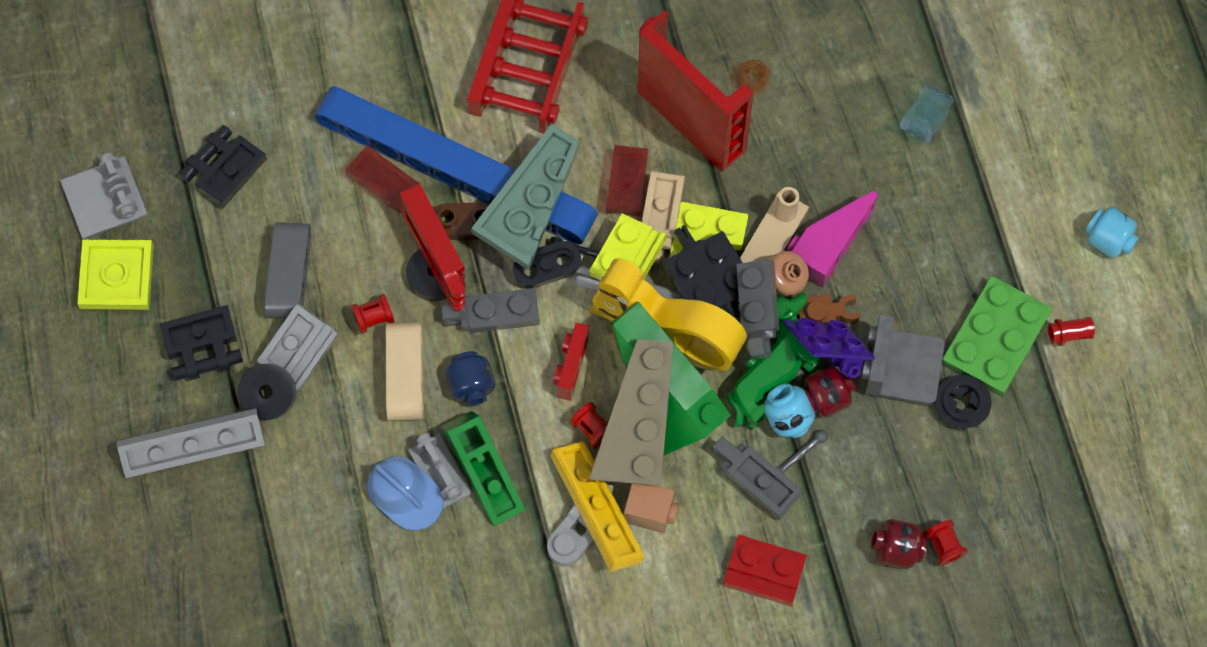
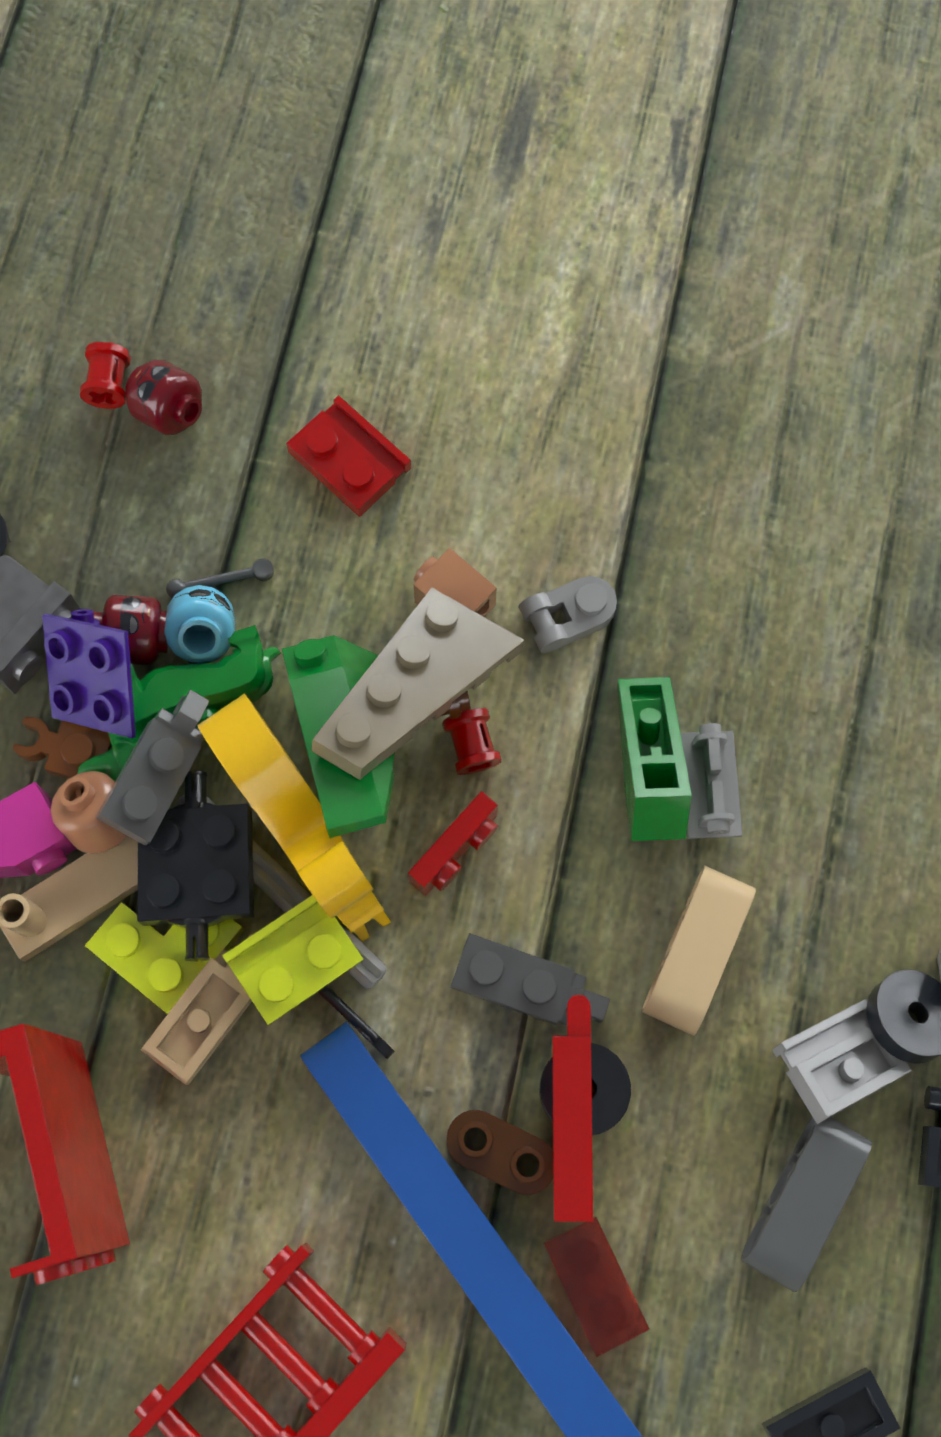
camera: 155 degrees left, 5 degrees up
red bush [351,293,395,334] -> none
medium blue piece [367,457,443,531] -> none
dark blue head [445,351,496,406] -> none
sand green wing [471,124,580,270] -> none
black plate [513,241,581,288] -> none
yellow tile [550,441,645,572] -> none
clear red plate [606,145,648,216] -> none
dark grey hinge [712,436,803,520] -> none

